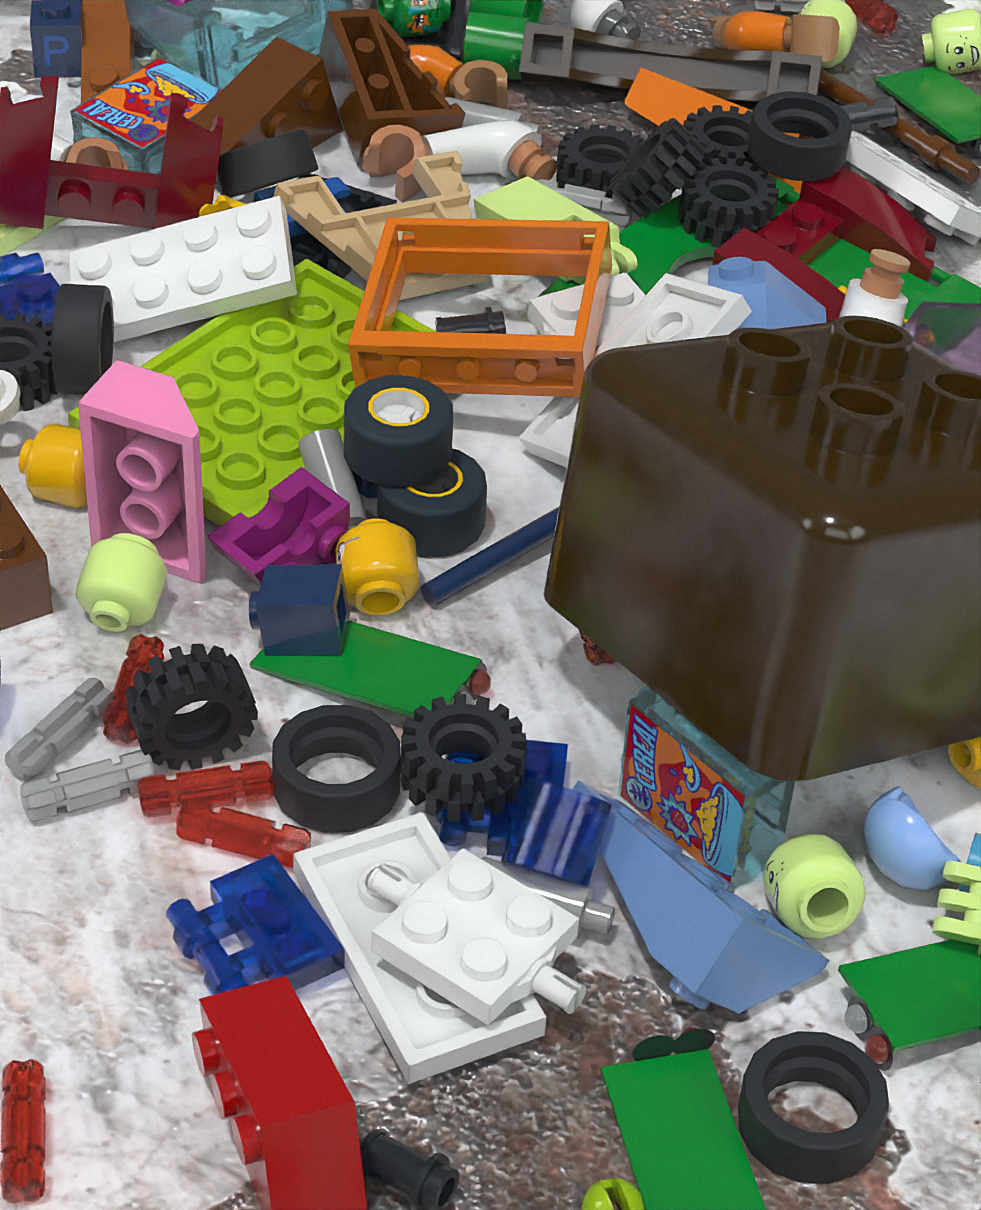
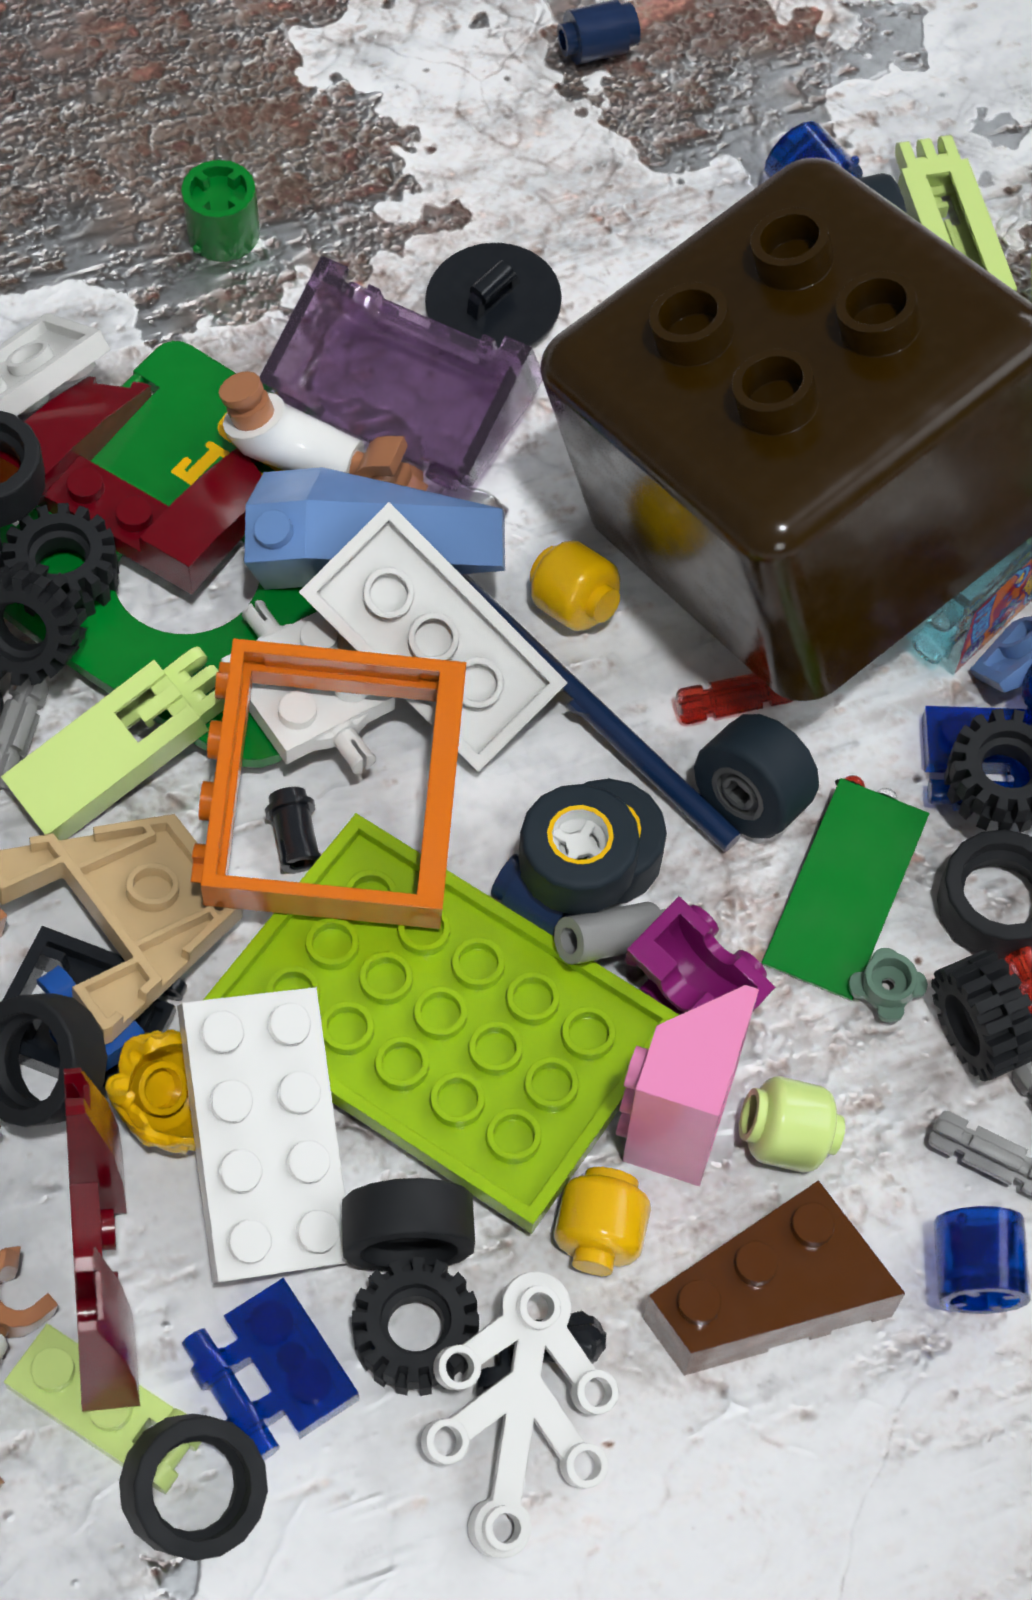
camera: 95 degrees left, 20 degrees up
clear red axle [103,633,164,744] -> none
dark blue brick [249,564,350,656] -> none
yellow head [336,518,420,616] -> none
none -> black wheel [694,714,819,838]
none -> sand green plate [848,948,928,1023]

